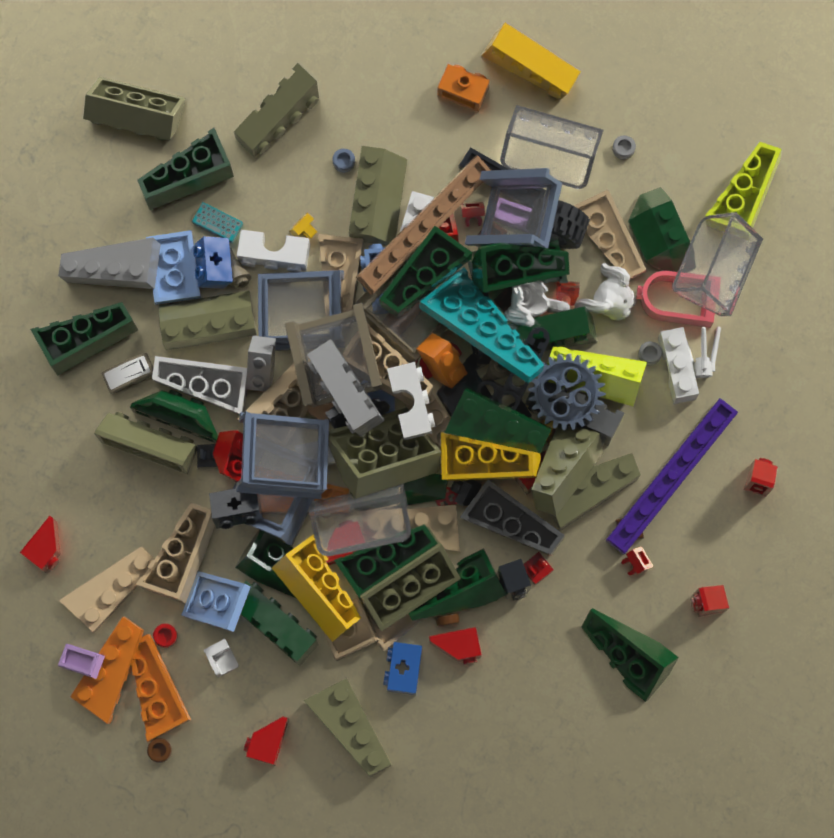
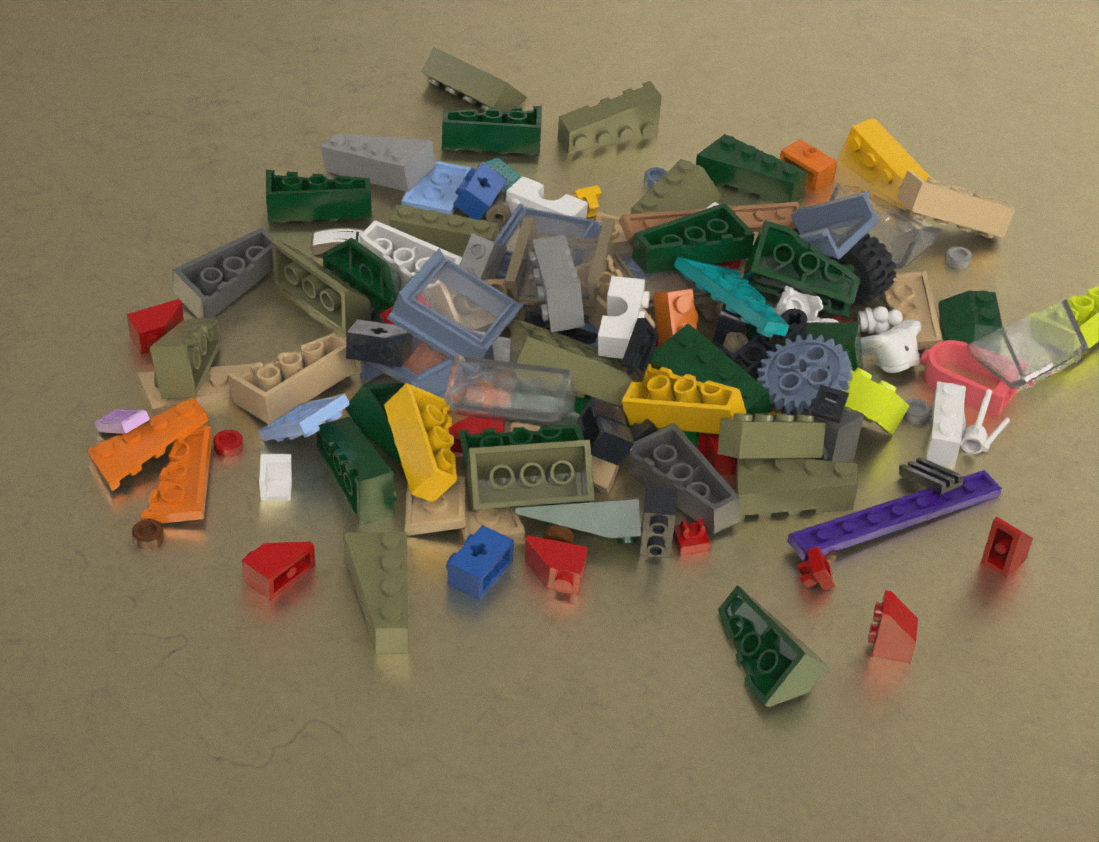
camera: 20 degrees right, 35 degrees down
none -> olive wedge [150,318,222,399]
none -> dark grey wedge [172,227,275,319]
none -> black piece [577,398,635,466]
none -> black tile [621,318,659,382]
none -> dark green wedge [696,134,808,203]
none -> black tile [811,384,849,424]
none -> white piece [858,306,903,335]
none -> tan wedge [897,170,1015,239]
none -> black tile [899,457,963,494]

